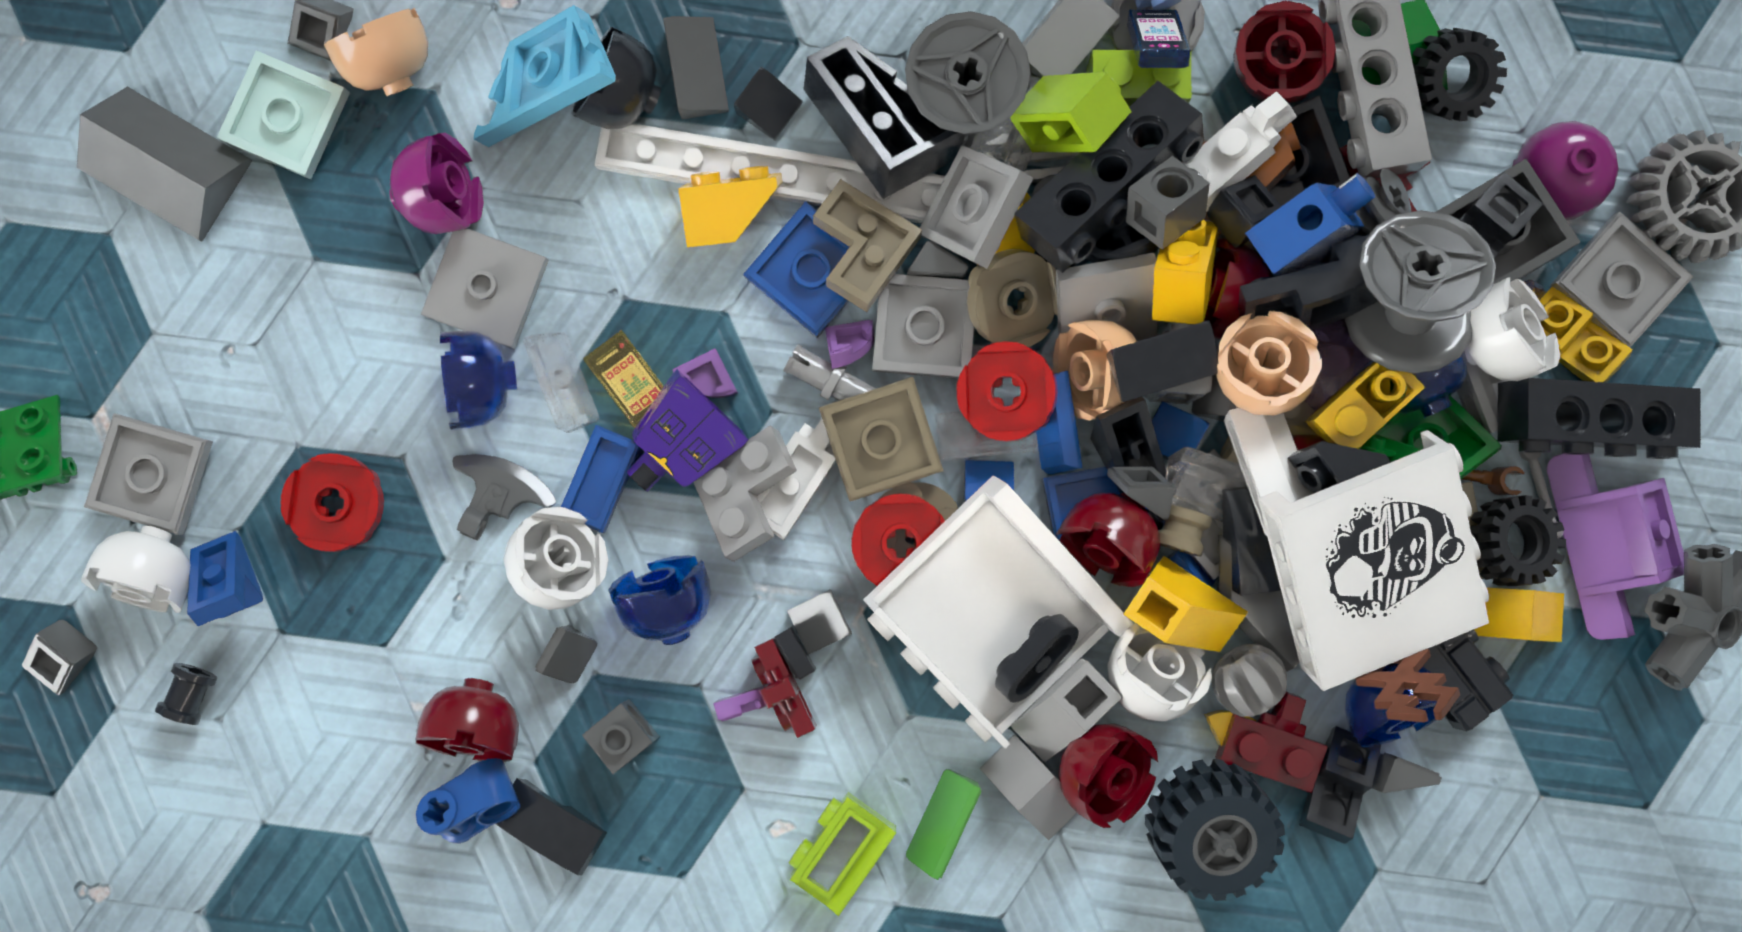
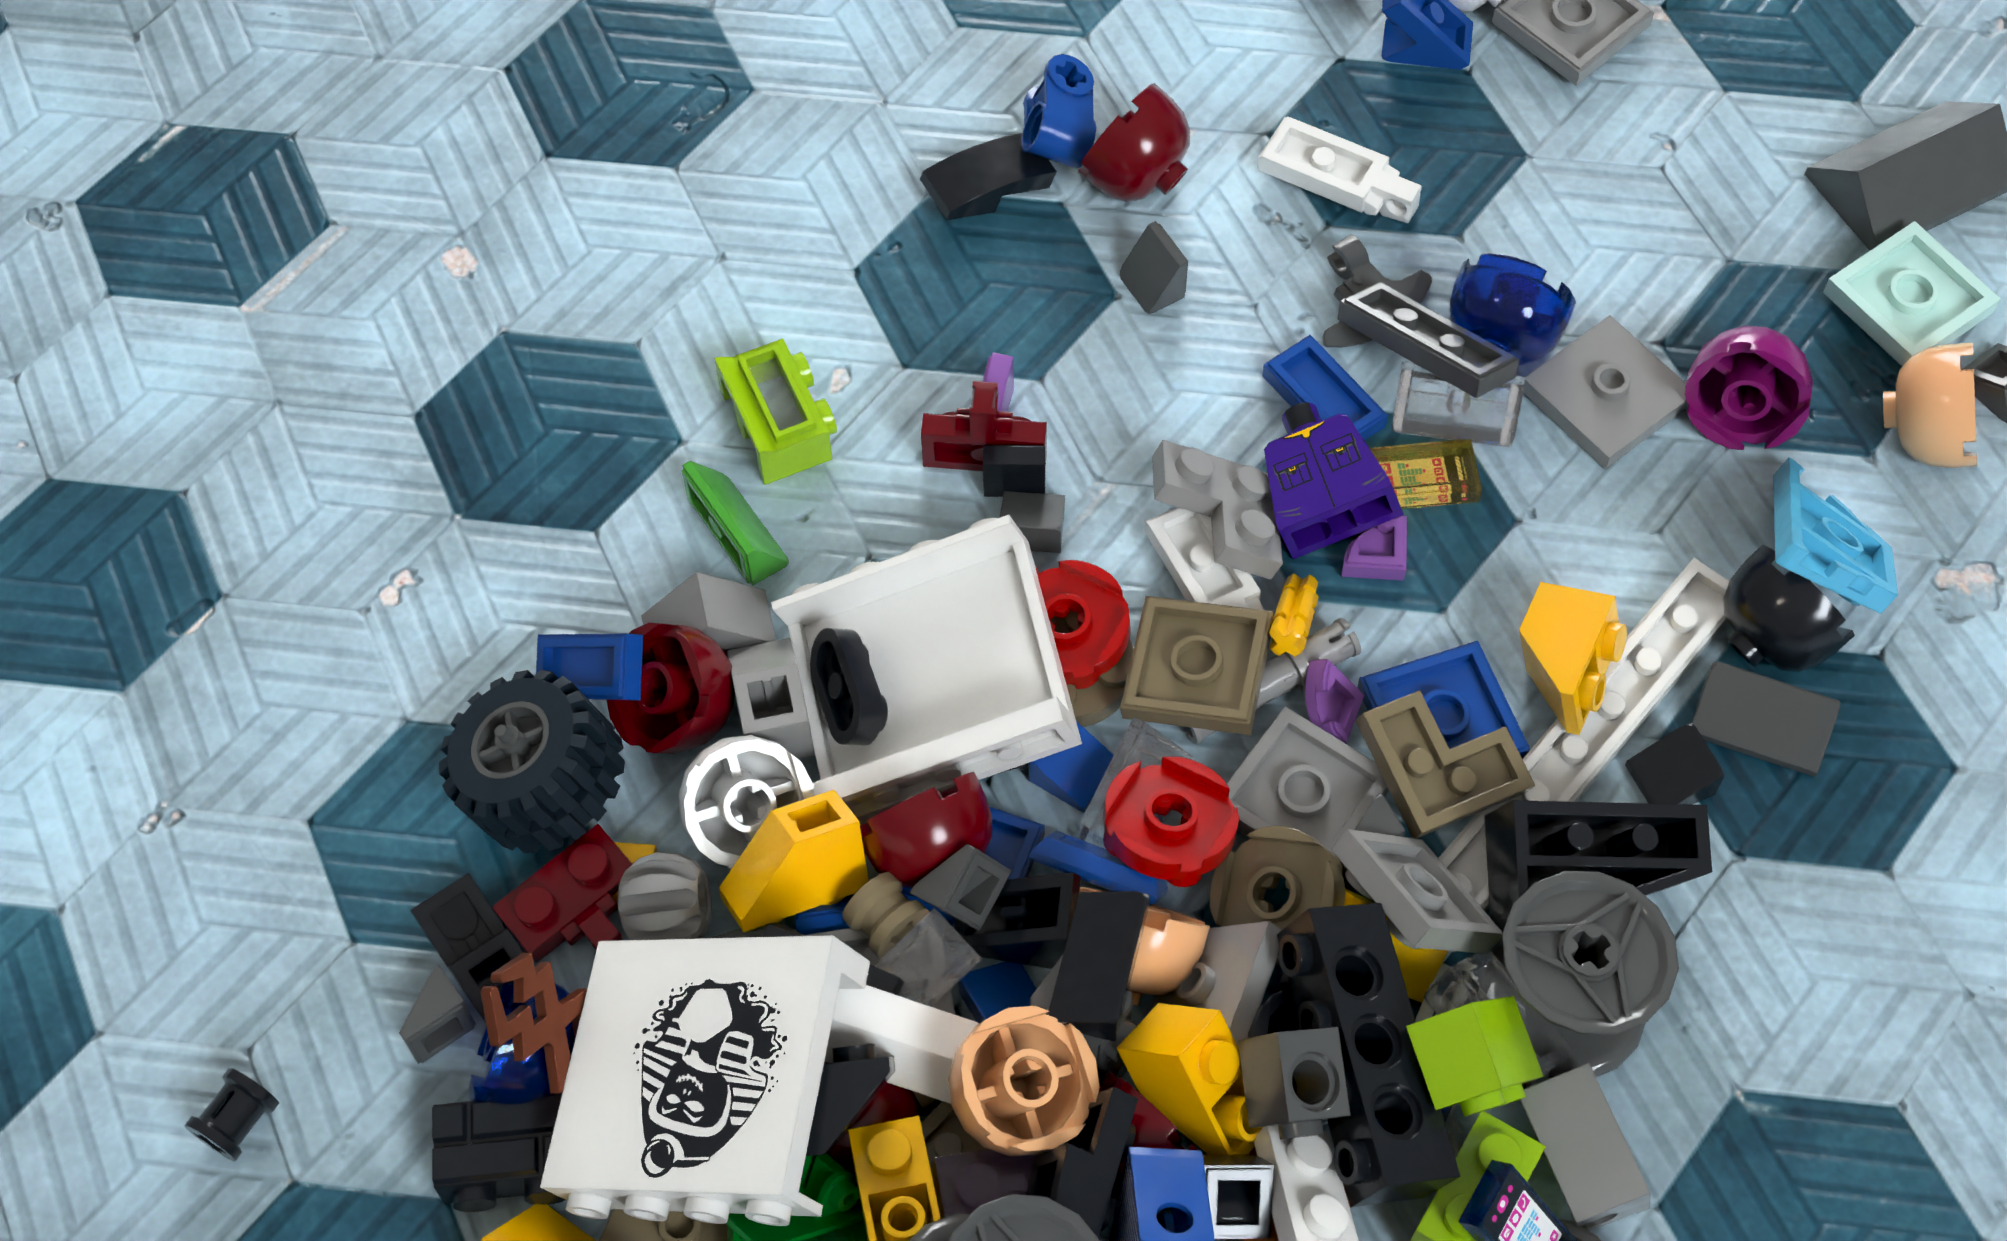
camera: 120 degrees right, 25 degrees down
red plate [280,453,384,552] -> none
white cylinder [504,507,608,610] -> none
dark grey brick [582,699,660,774] -> none
clear blue cylinder [608,555,712,645] -> none
none -> black bush [184,1068,279,1162]
none -> blue tile [536,633,643,701]
none -> white hinge [1258,116,1421,224]
none -> yellow axle [1269,574,1319,657]
none -> dark grey tile [1337,282,1519,398]

